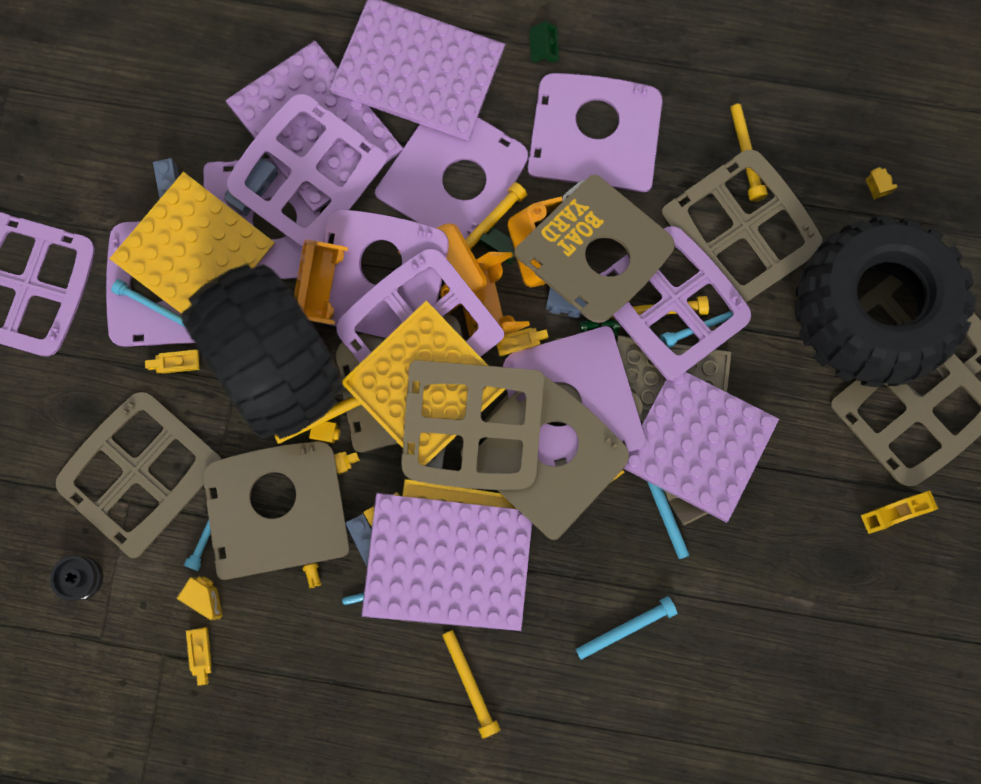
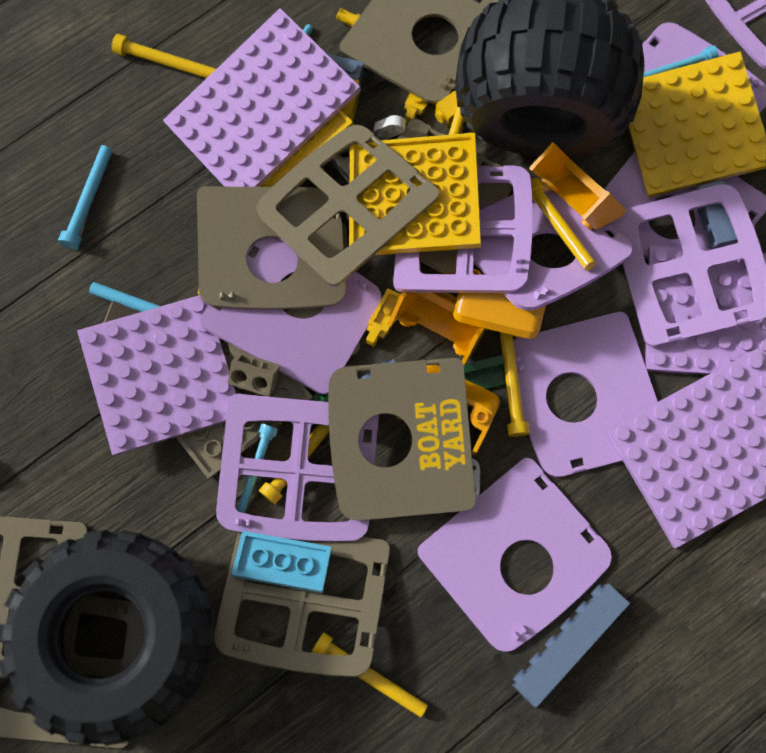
camera: 135 degrees right, 5 degrees down
dark green panel [529,21,559,63] -> none
none -> dark tan brick [228,352,280,397]
none -> medium azure plate [231,531,332,594]
none -> white beam [373,115,406,139]
none -> sand blue brick [512,584,630,708]
none -> yellow piece [531,178,596,271]

